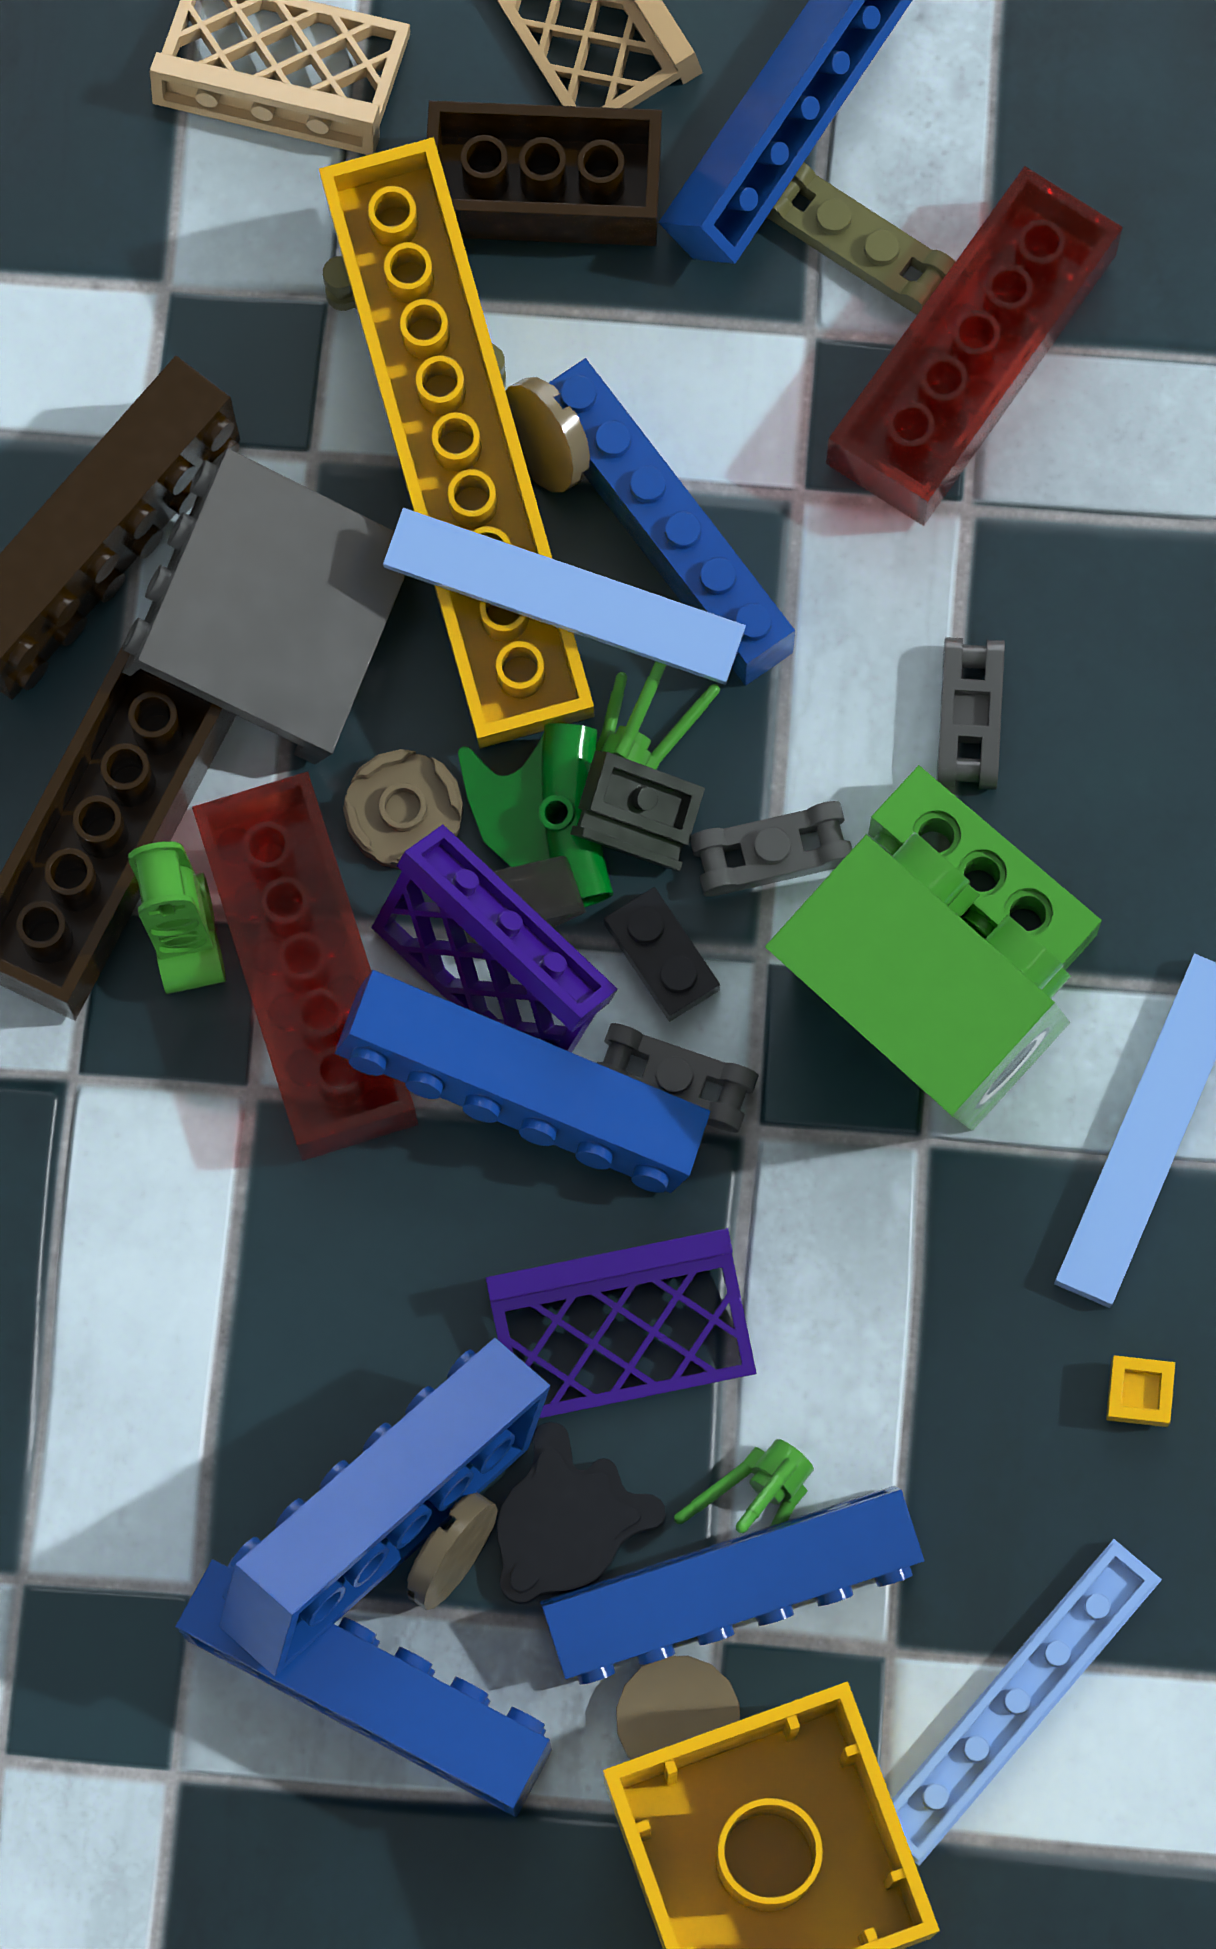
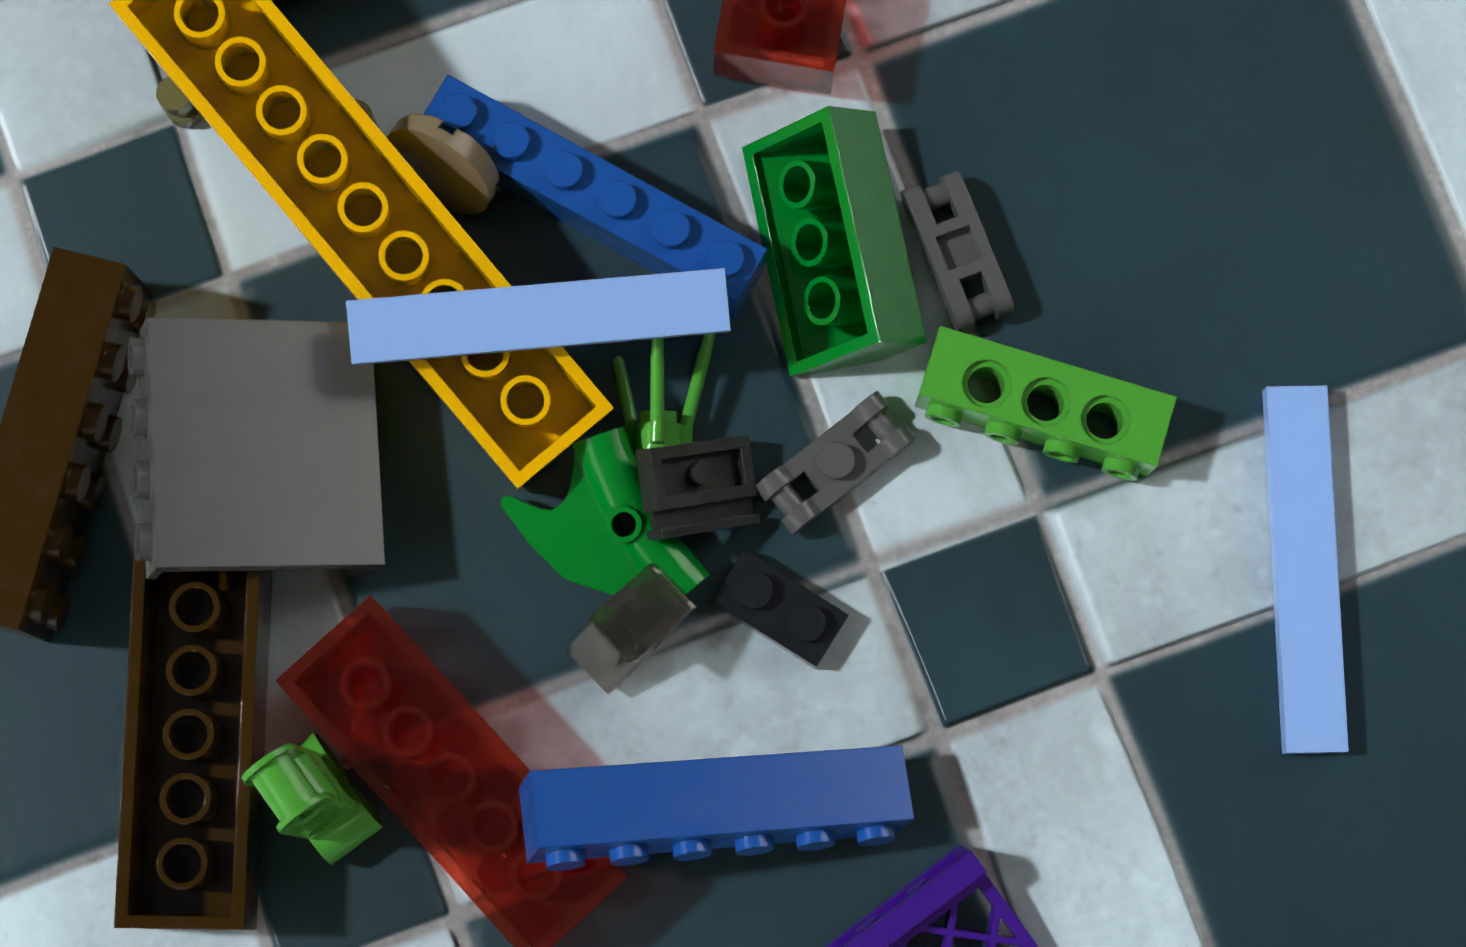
camera: 30 degrees left, 5 degrees up
dark tan tile [343,749,463,868] -> none
dark purple fence [371,824,618,1053] -> none
dark grey plate [597,1023,759,1133] -> none
bright green brick [765,832,1071,1131] -> none
yellow plate [1106,1355,1175,1427] -> none
none -> green slope [742,106,927,377]

